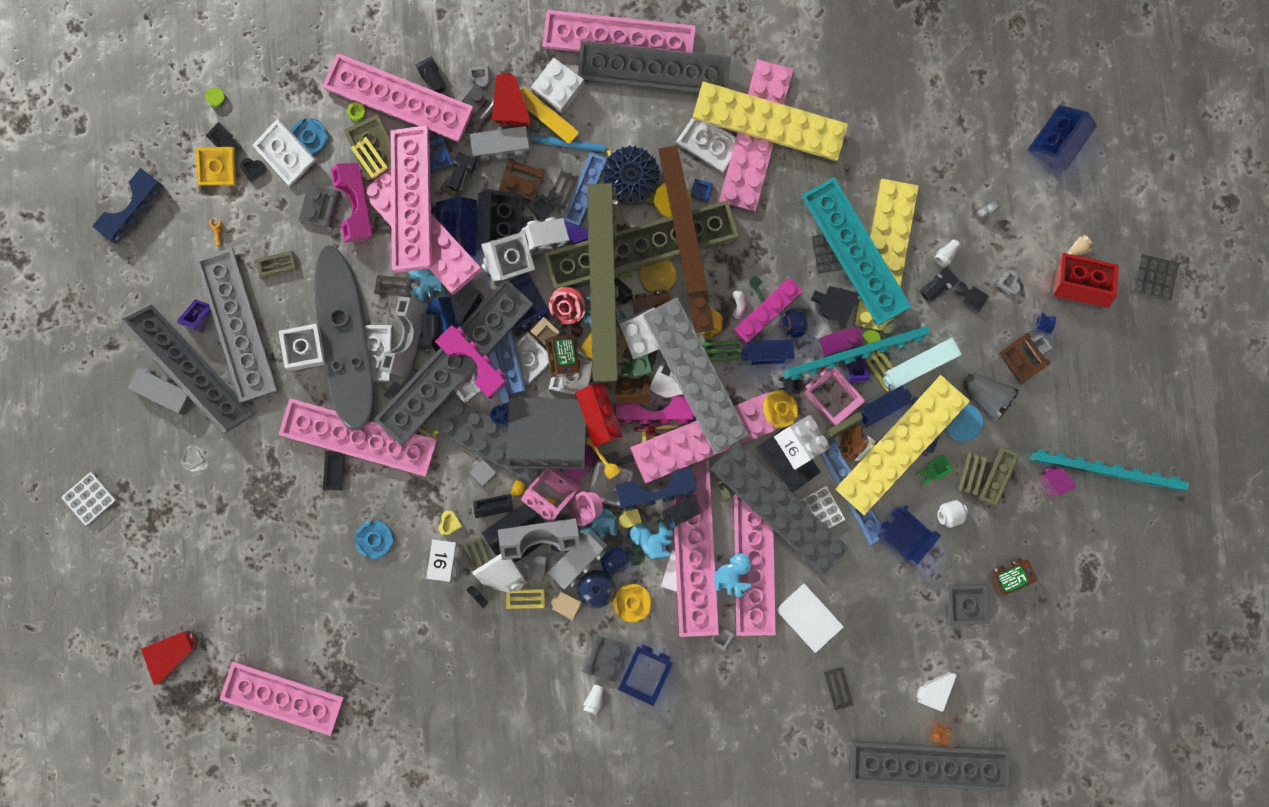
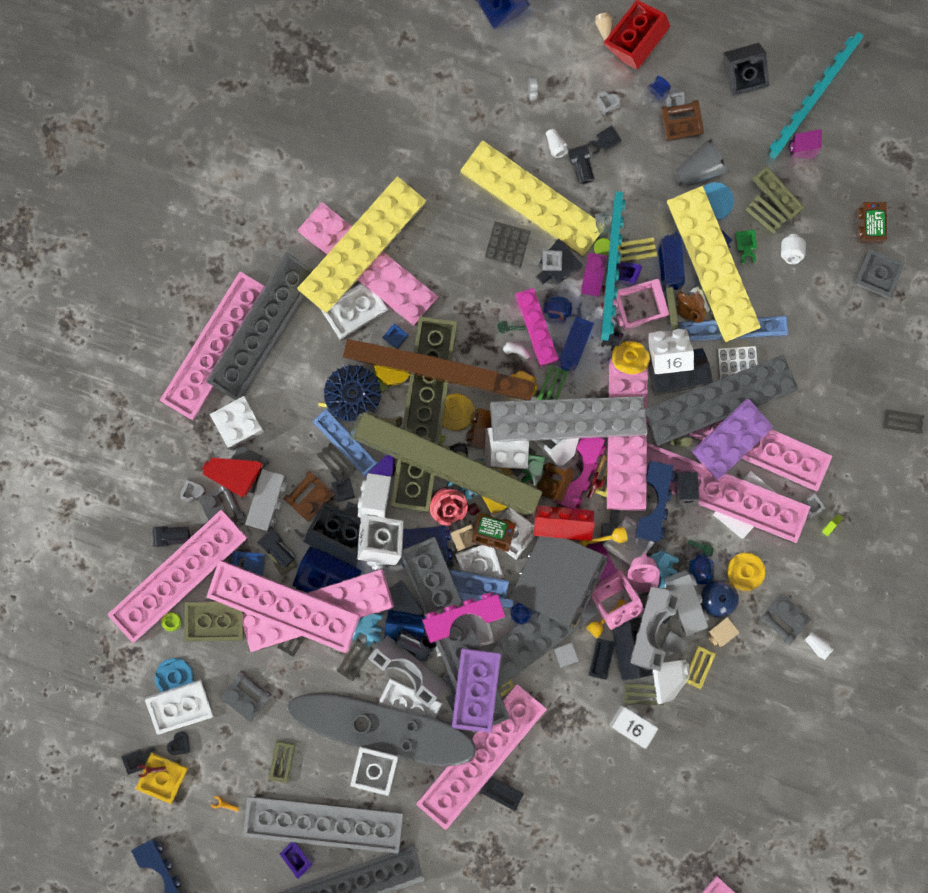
camera: 65 degrees left, 0 degrees up
lime tile [205,87,226,107] -> none
dark pink arch [331,163,373,242] -> none
light yellow tile [350,137,388,179] -> none
dark azure tile [355,520,394,559] -> none
light yellow tile [439,511,463,536] -> none
black tile [466,586,488,608] -> none
yellow sticker [520,87,579,143] -> none
dark azure bar [531,134,606,152] -> none
clear blue window [618,644,673,706] -> none
light yellow tile [619,508,642,528] -> none
medium azure animal [630,521,674,559] -> none
medium azure animal [714,553,752,598] -> none
white tile [775,583,844,653] -> none
teal plate [801,177,911,327] -> none
clear blue panel [877,505,941,566] -> none
light aqua slope [883,338,961,391] -> none
clear tile [895,307,922,332] -> none
none -> dark red hand [138,764,166,777]
none -> medium lavender plate [452,648,501,733]
none -> light grey tile [542,250,562,271]
none -> medium lavender plate [691,399,773,480]
none -> black slope [723,43,769,95]
none -> lime tile [822,514,844,536]

